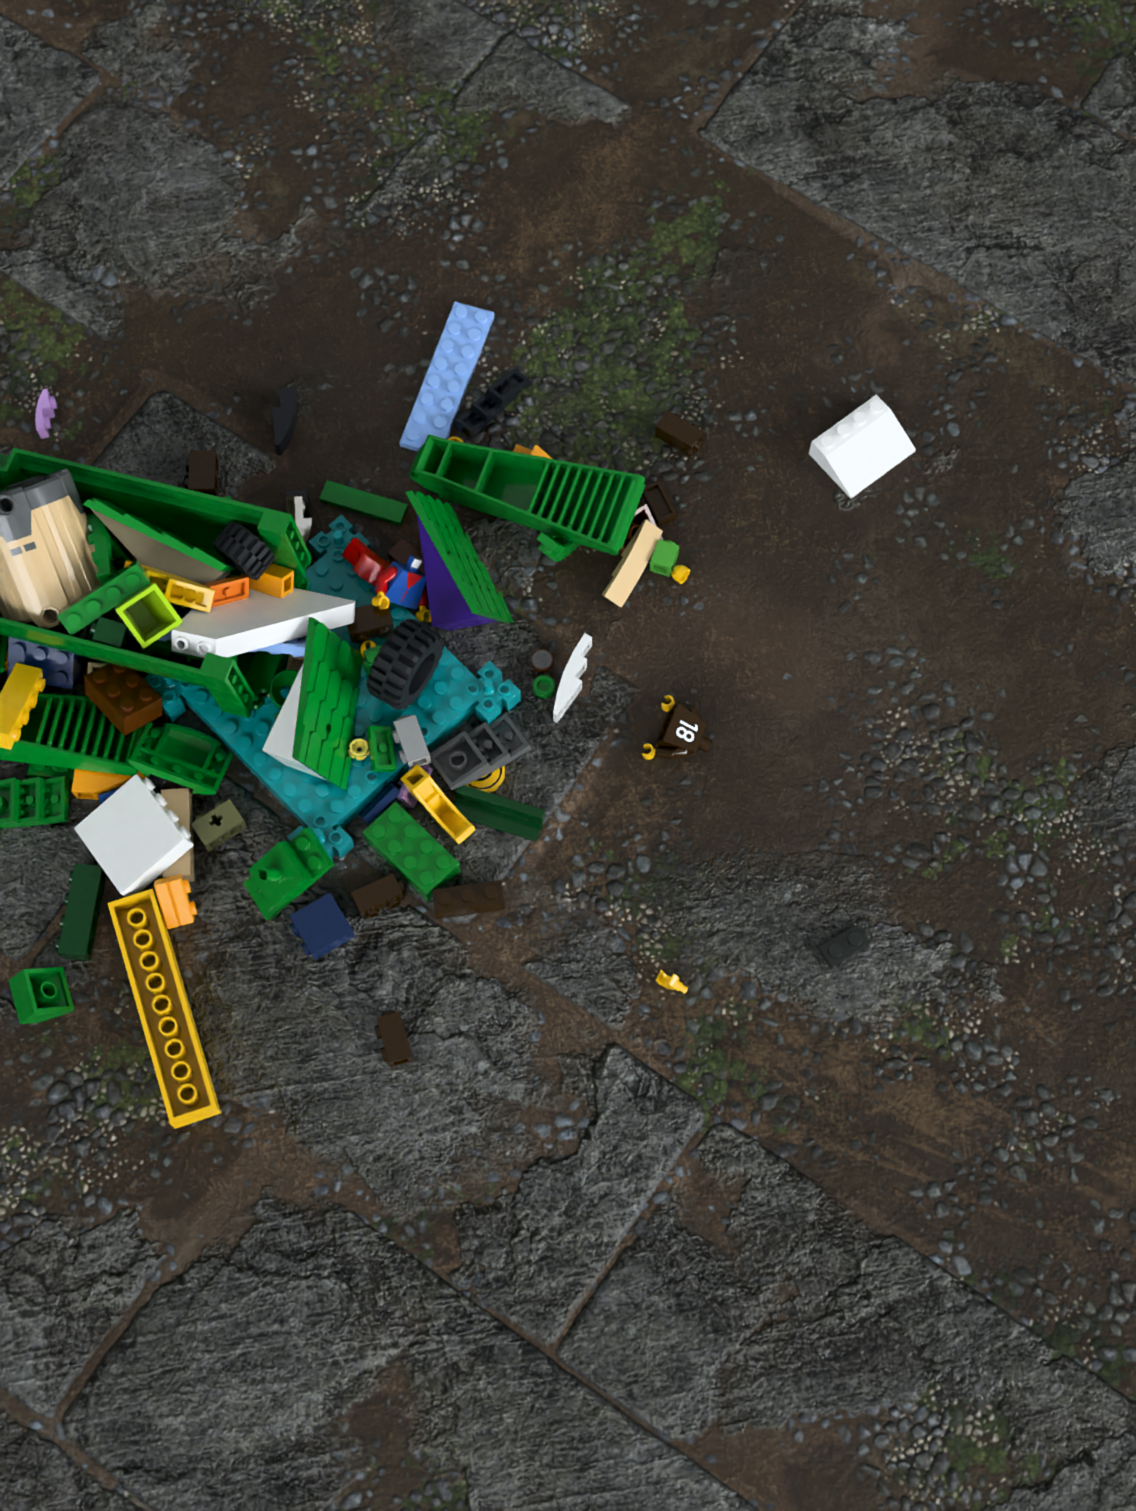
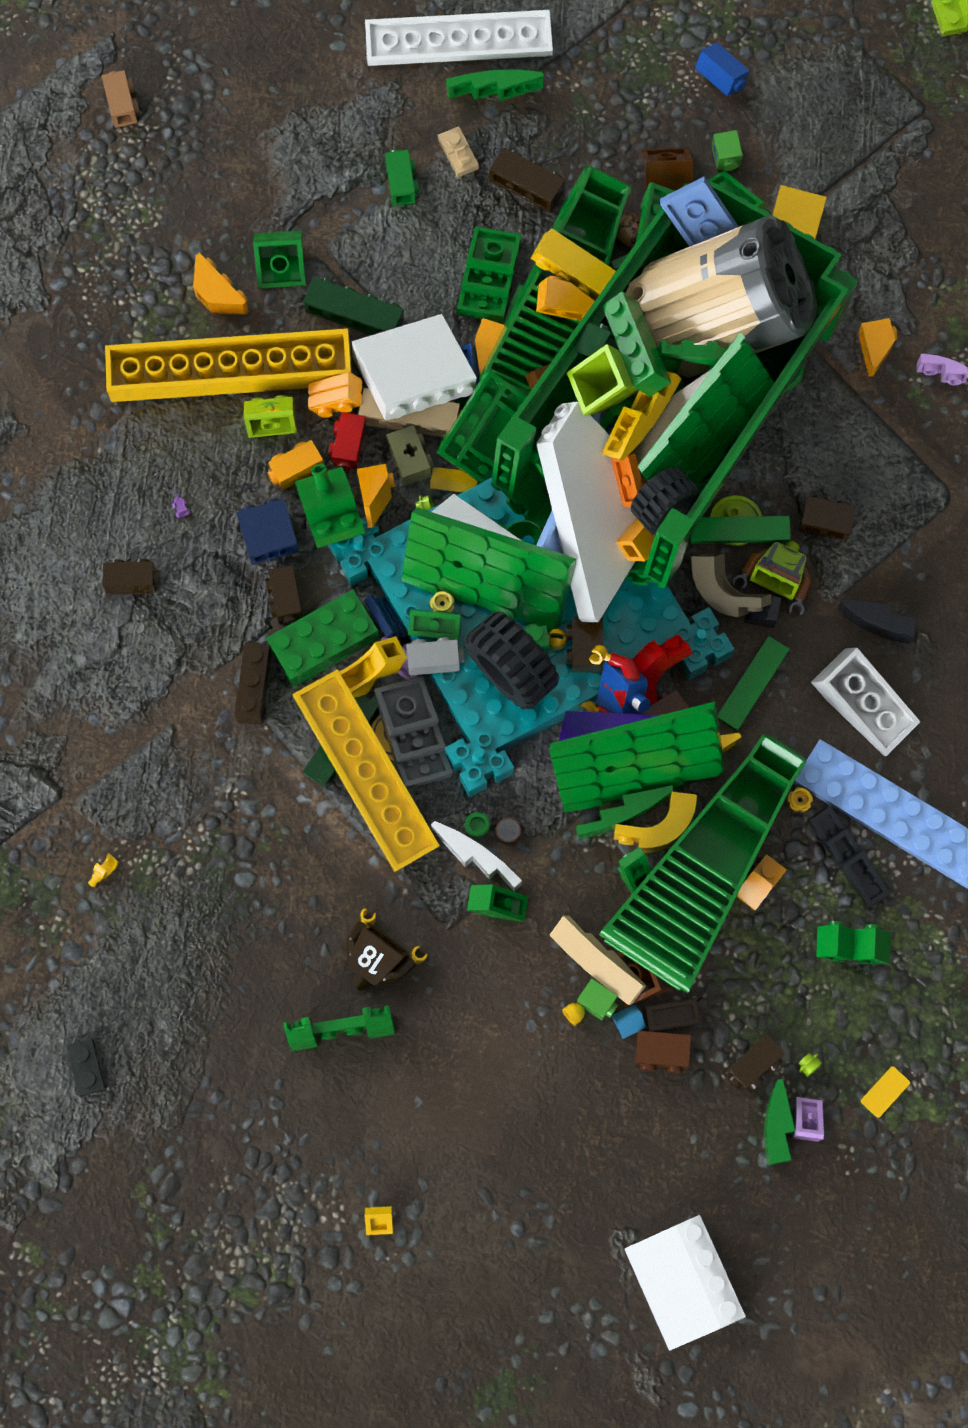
camera: 105 degrees right, 5 degrees up
none -> medium lavender piece [172,491,191,518]
none -> light orange slope [193,252,249,315]
none -> lime slope [243,395,297,438]
none -> light orange brick [267,440,324,491]
none -> green wedge [284,1005,395,1051]
none -> yellow plate [293,669,440,872]
none -> red brick [329,412,367,471]
none -> light orange slope [357,464,395,528]
none -> yellow plate [365,1206,393,1235]
none -> lime plate [415,495,434,511]
none -> yellow sticker [430,467,477,492]
none -> green slope [467,884,528,922]
none -> light orange slope [536,276,595,321]
none -> green slope [576,785,673,841]
none -> dark azure slope [612,1004,646,1039]
none -> yellow arch [613,791,697,853]
none -> reddish brown brick [635,1031,691,1073]
none -> torso [733,541,812,618]
none -> green slope [764,1079,795,1166]
none -> lavender slope [792,1097,824,1142]
none -> lime plate [798,1053,822,1077]
none -> white slope [811,648,920,756]
none -> green brick [816,921,891,964]
none -> yellow sticker [861,1066,910,1118]

